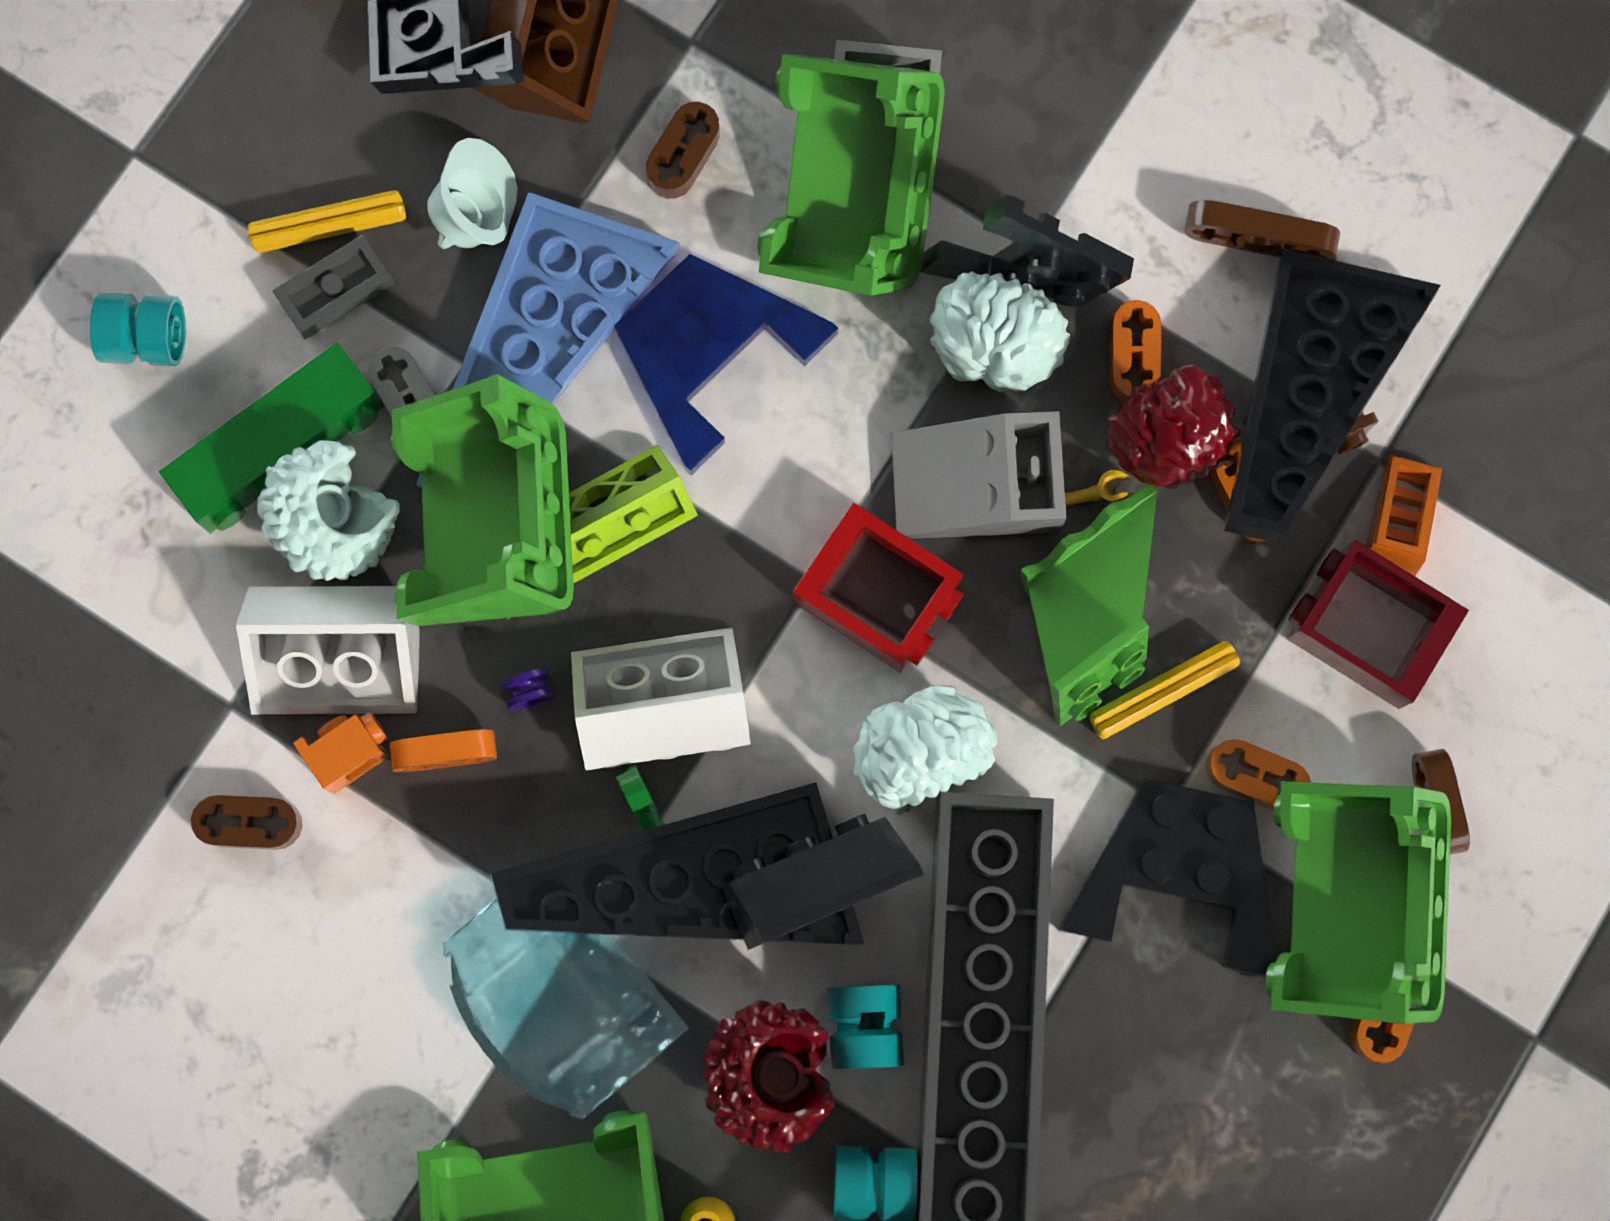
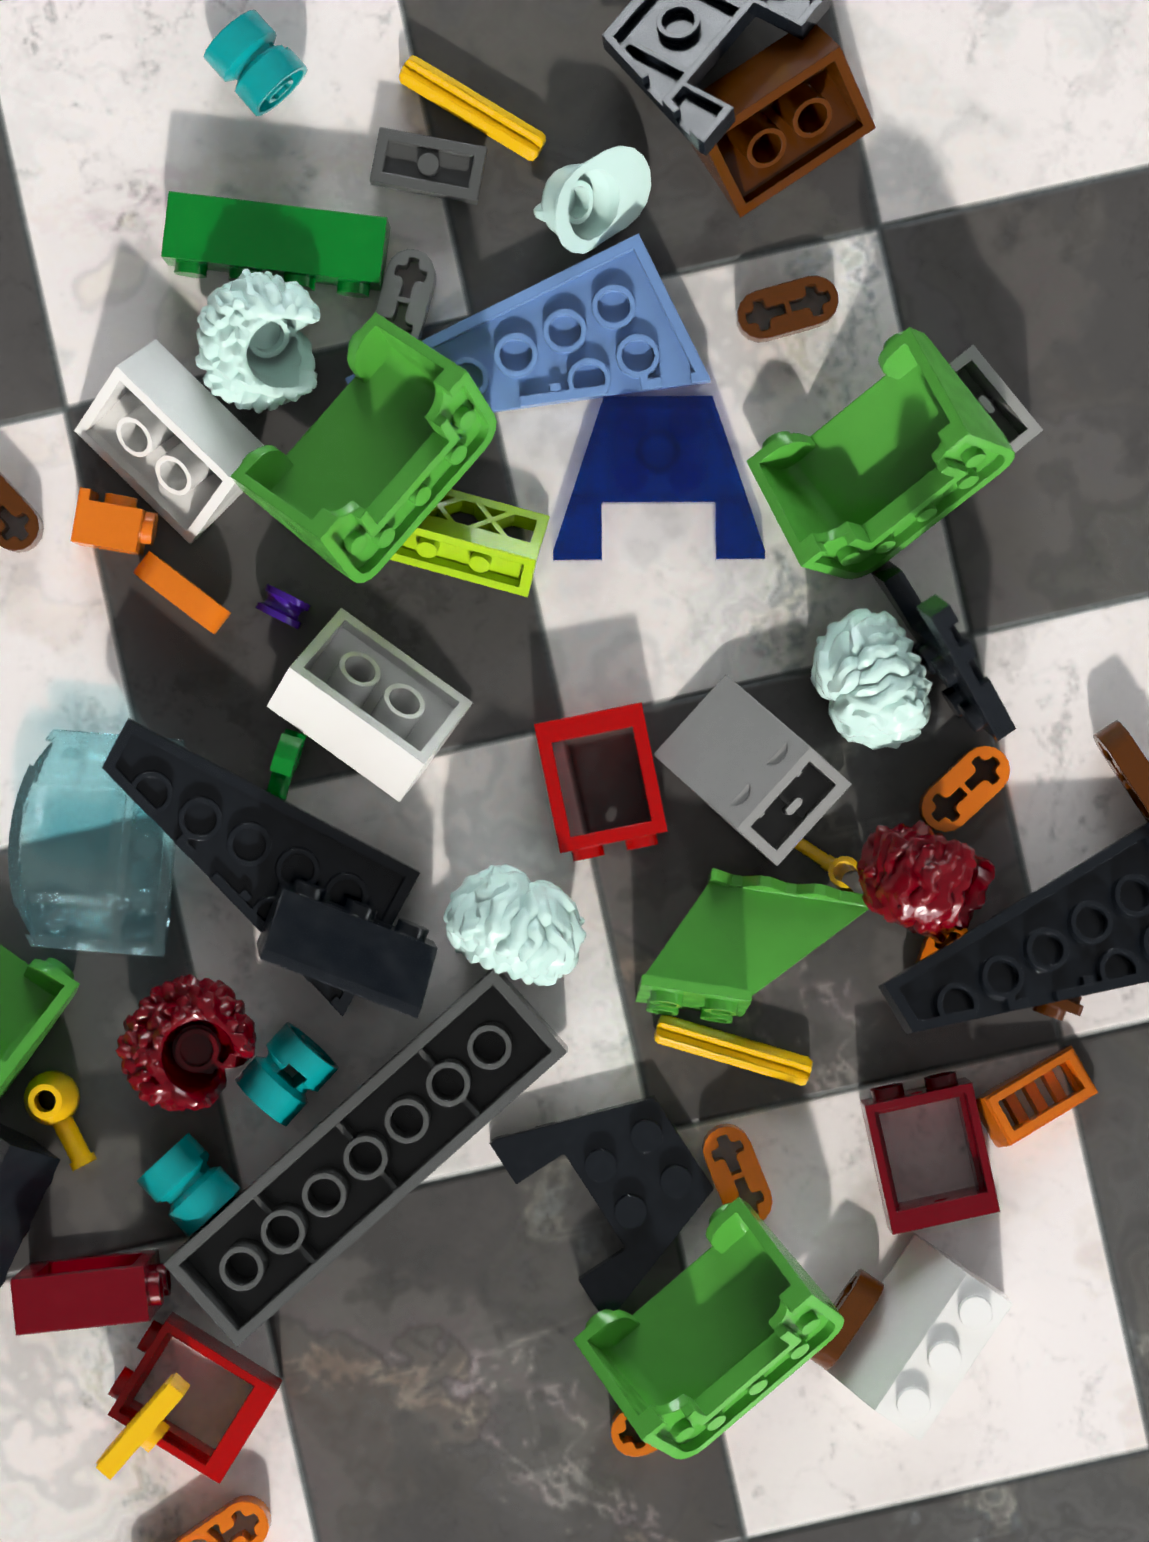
camera: 50 degrees right, 10 degrees up
none -> white slope [826,1233,1013,1441]

